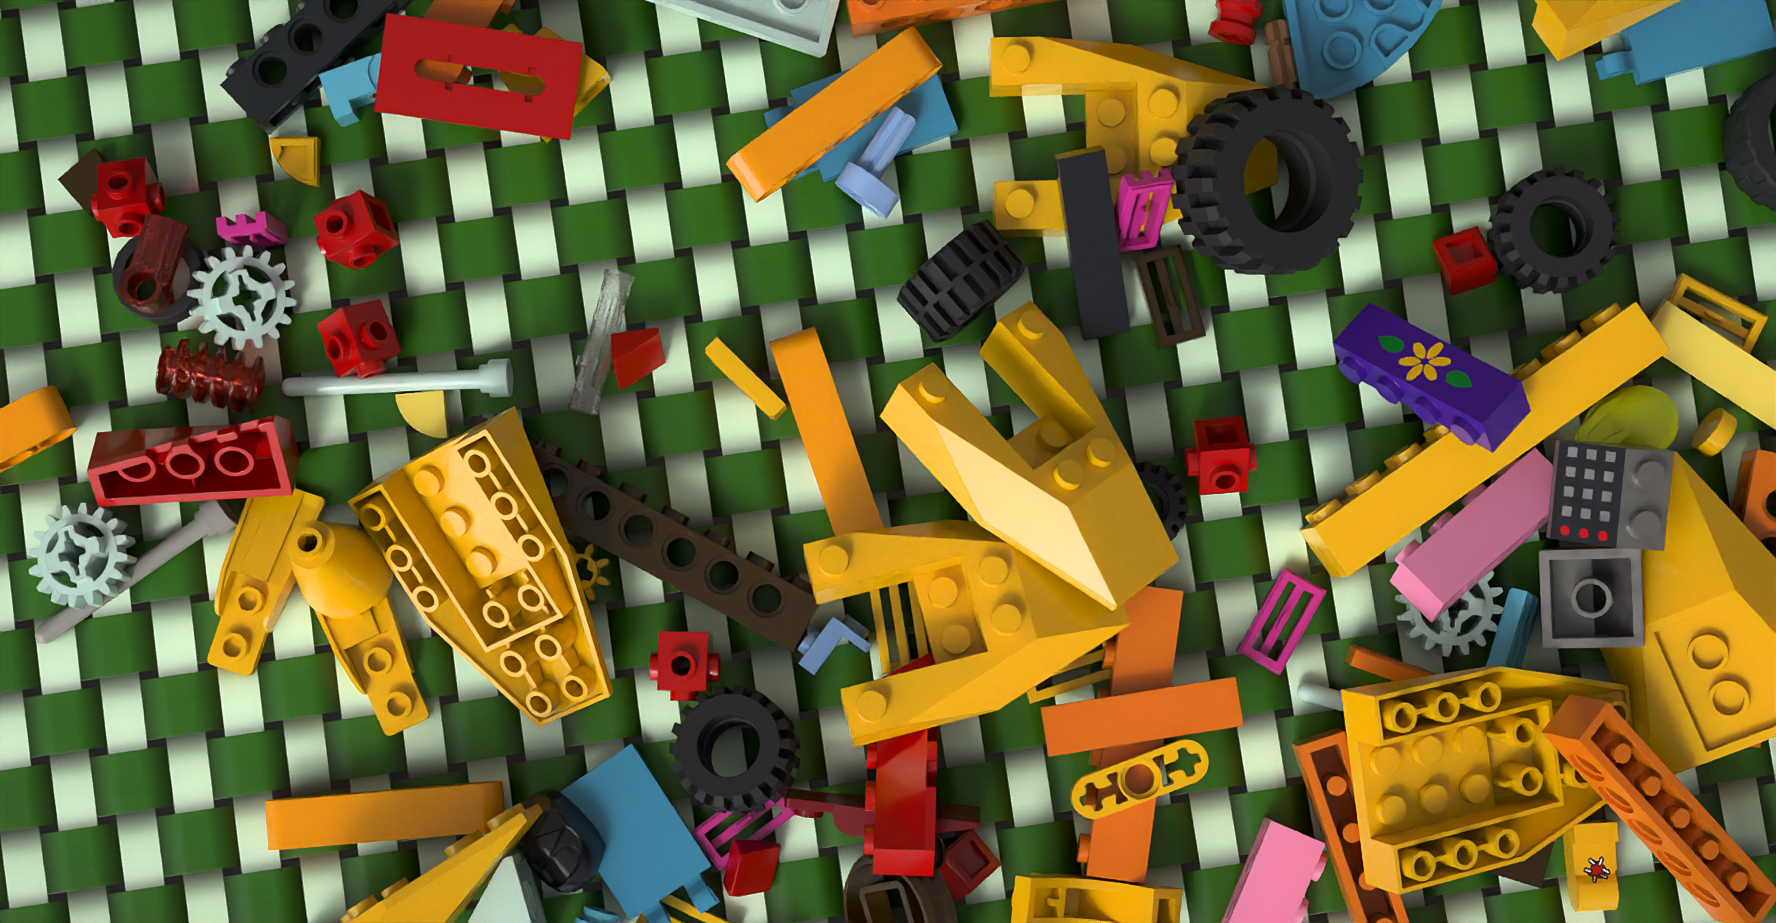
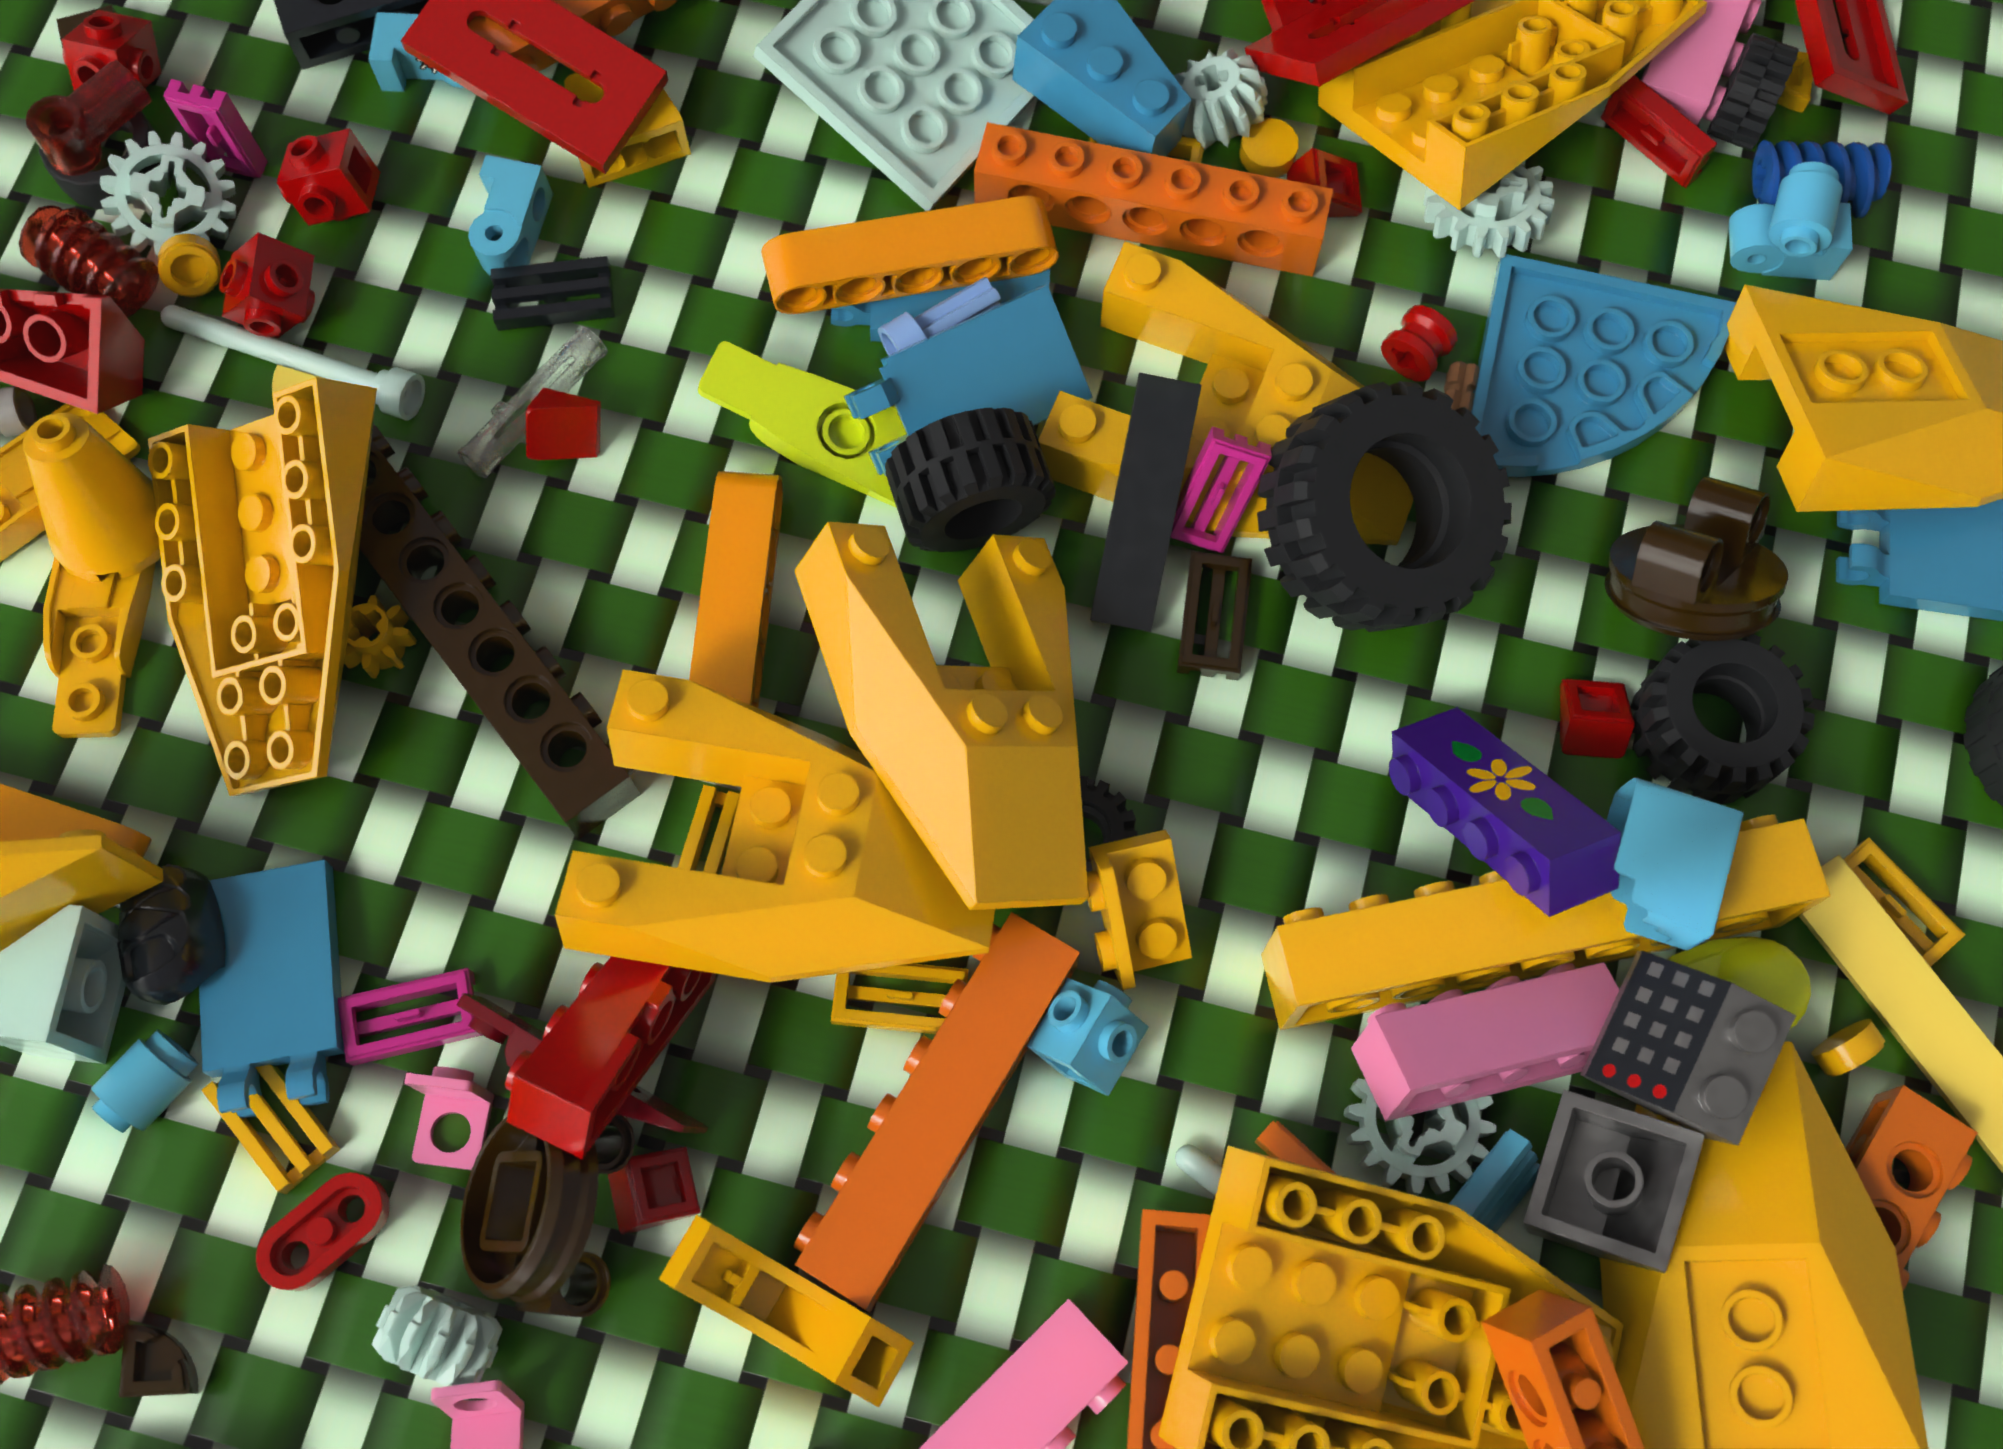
camera: 25 degrees right, 15 degrees down
yellow tile [269,137,321,187] -> none
red brick [649,631,721,701] -> none
black tyre [669,685,801,816] -> none
yellow tile [705,337,787,421] -> none
red slope [723,838,781,897] -> none
medium blue bracket [797,615,872,675] -> none
orange tile [1040,676,1244,757] -> none
yellow beam [1070,739,1209,819] -> none
red brick [1185,416,1257,495] -> none
dark pink tile [1236,567,1327,675] -> none
none -> yellow tile [157,234,221,297]
none -> bright pink bracket [404,1066,495,1170]
none -> medium azure leg [468,155,553,276]
none -> black tile [490,256,615,331]
none -> neon yellow piece [698,341,907,508]
none -> dark azure tile [844,285,1093,476]
none -> medium azure brick [1027,978,1149,1096]
none -> yellow bracket [1087,829,1192,990]
none -> dark brown piece [1604,476,1788,641]
none -> medium azure piece [1607,777,1744,950]

